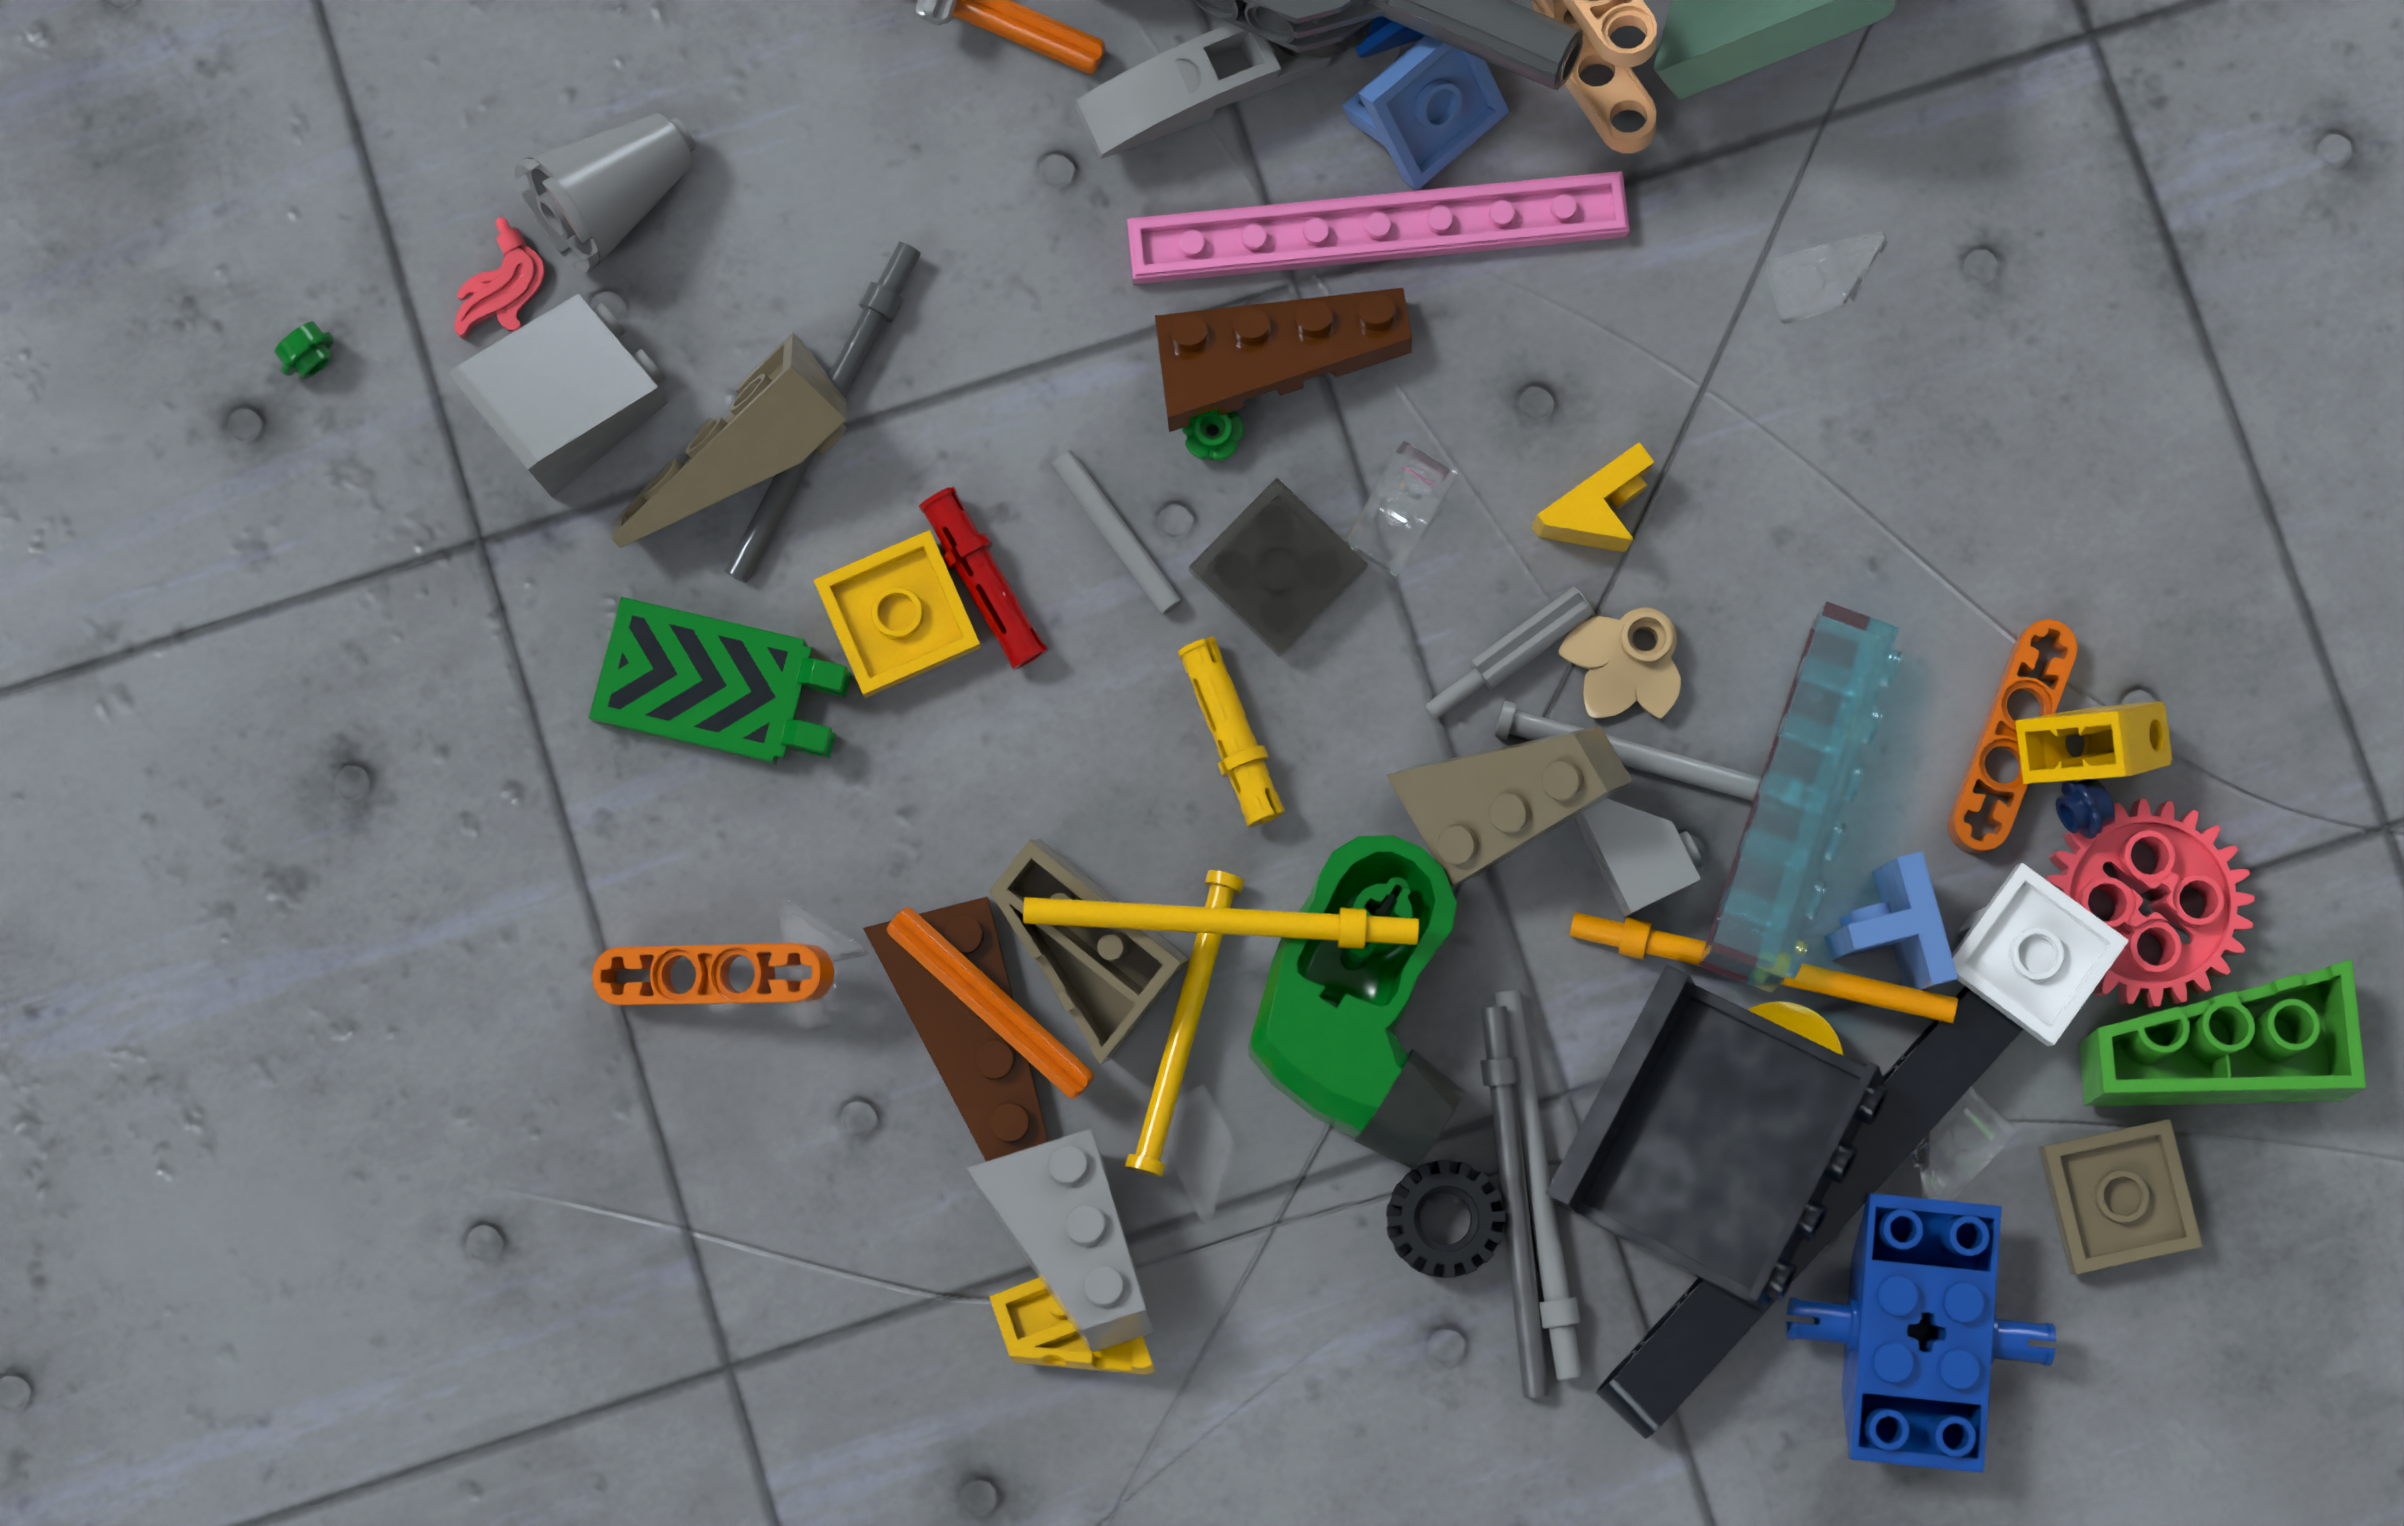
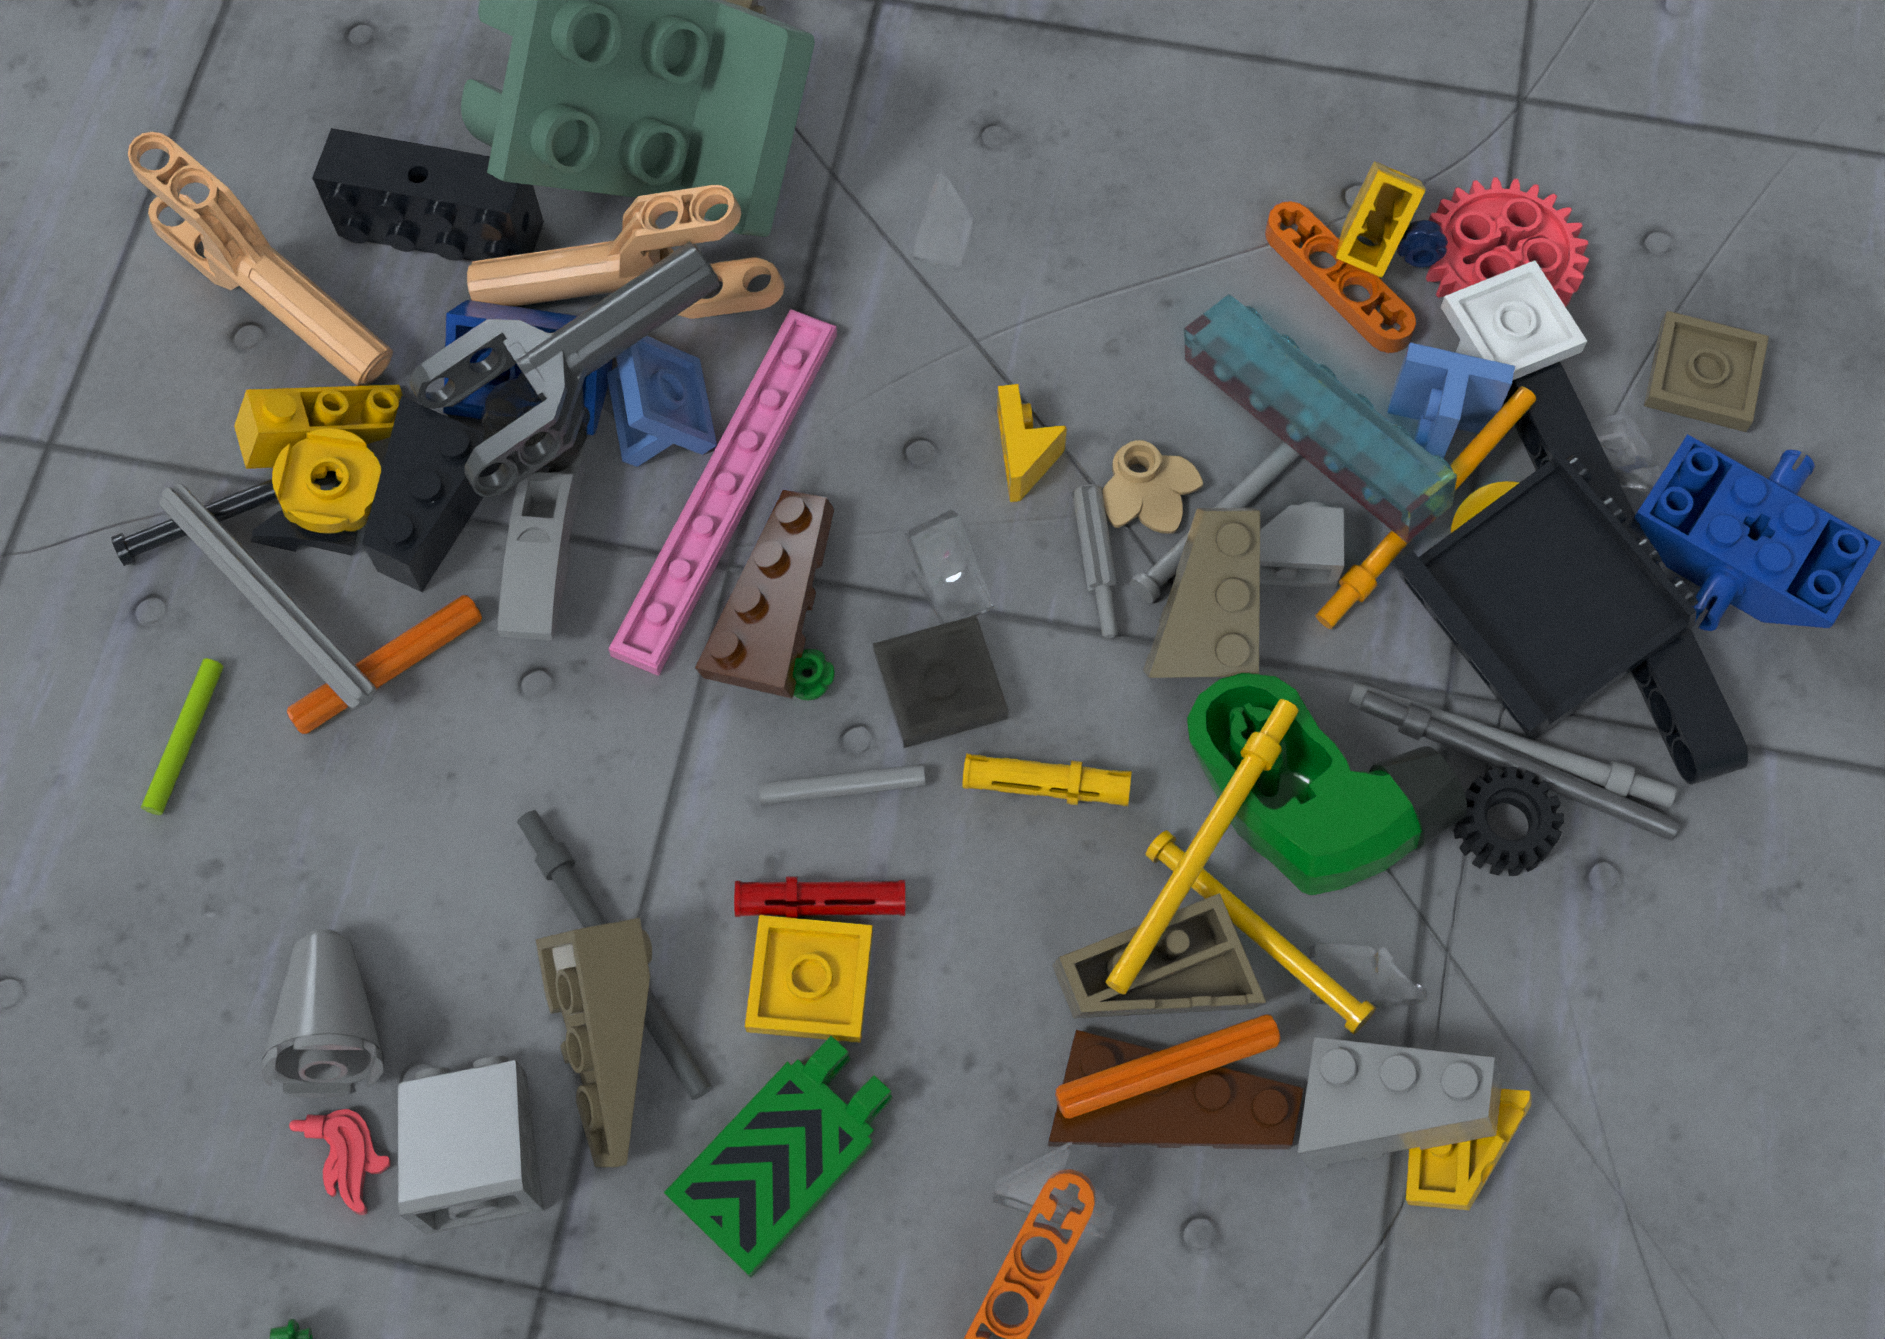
camera: 60 degrees left, 15 degrees down
bright green wedge [2079,959,2366,1107] -> none

